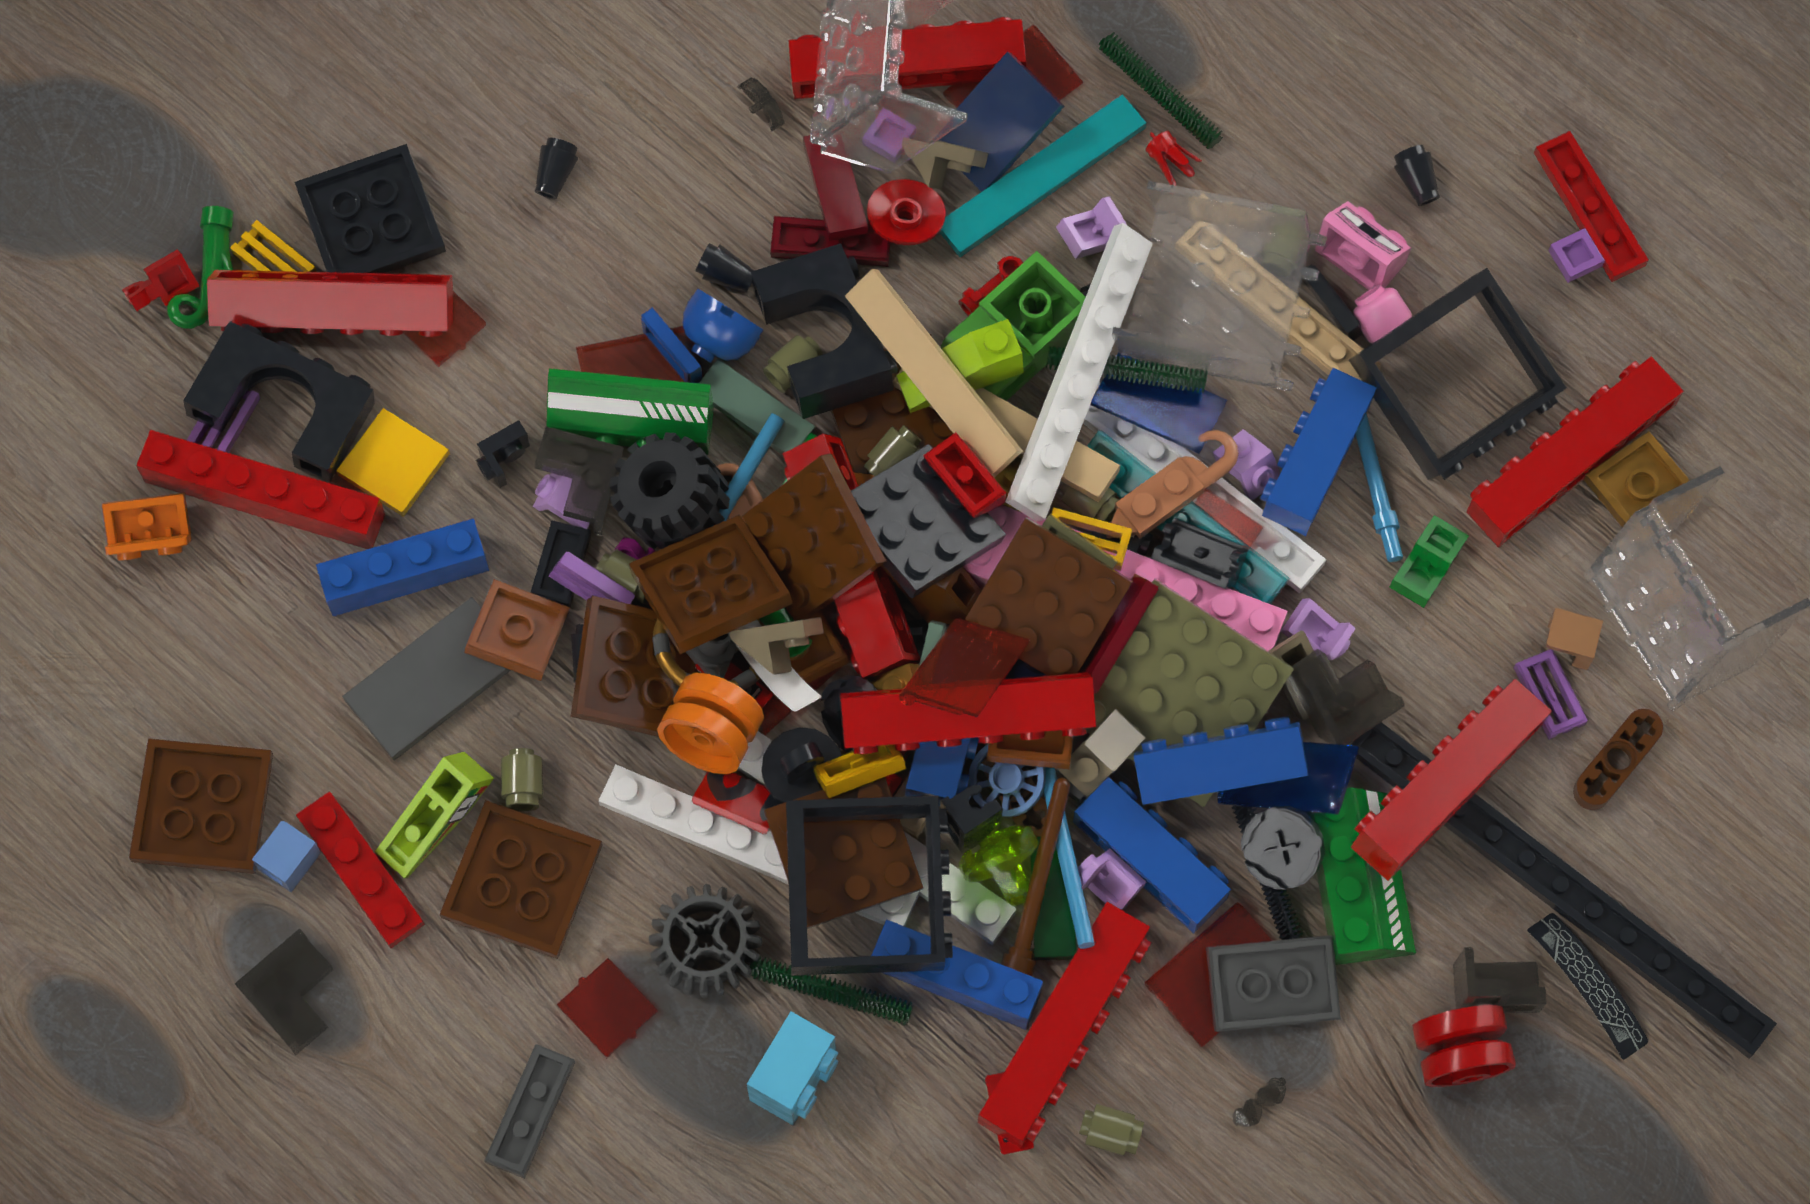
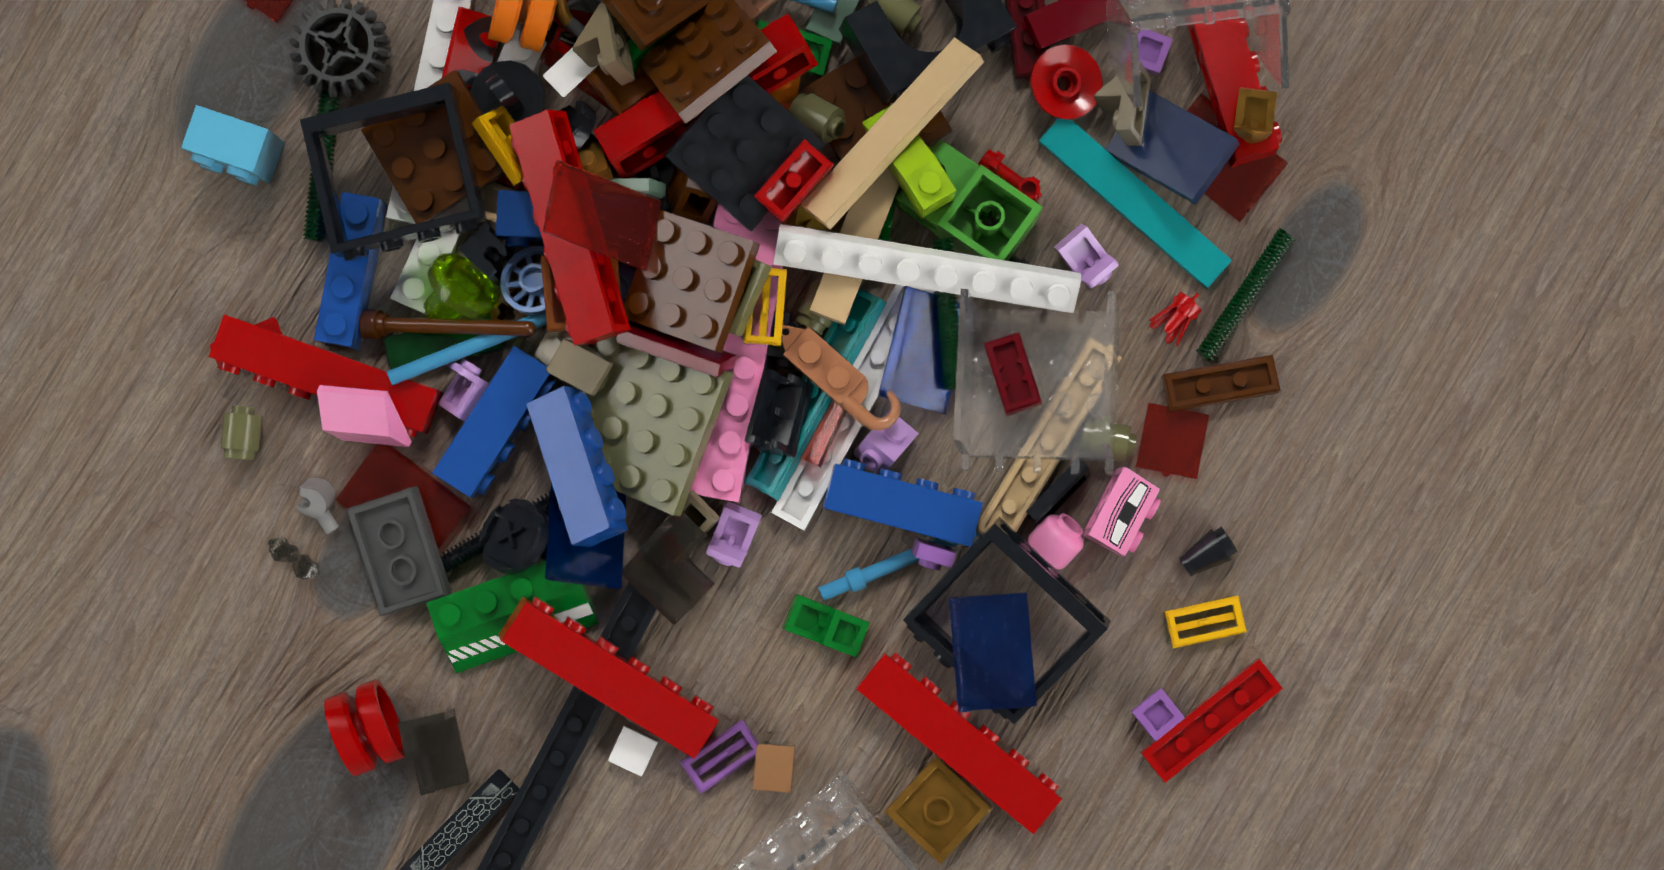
camera: 80 degrees right, 15 degrees up
reddish brown beam [1573,709,1663,810] -> none
none -> light grey piece [296,478,339,534]
none -> bright pink slope [317,385,412,447]
none -> white tile [608,726,659,777]
none -> medium lavender plate [911,537,956,570]
none -> clear blue piece [949,592,1037,712]
none -> dark red plate [983,332,1043,416]
none -> clear red piece [1135,403,1209,479]
none -> reddish brown tile [1161,355,1281,413]
none -> yellow tile [1163,595,1247,649]
none -> pearl gold plate [1234,87,1278,144]

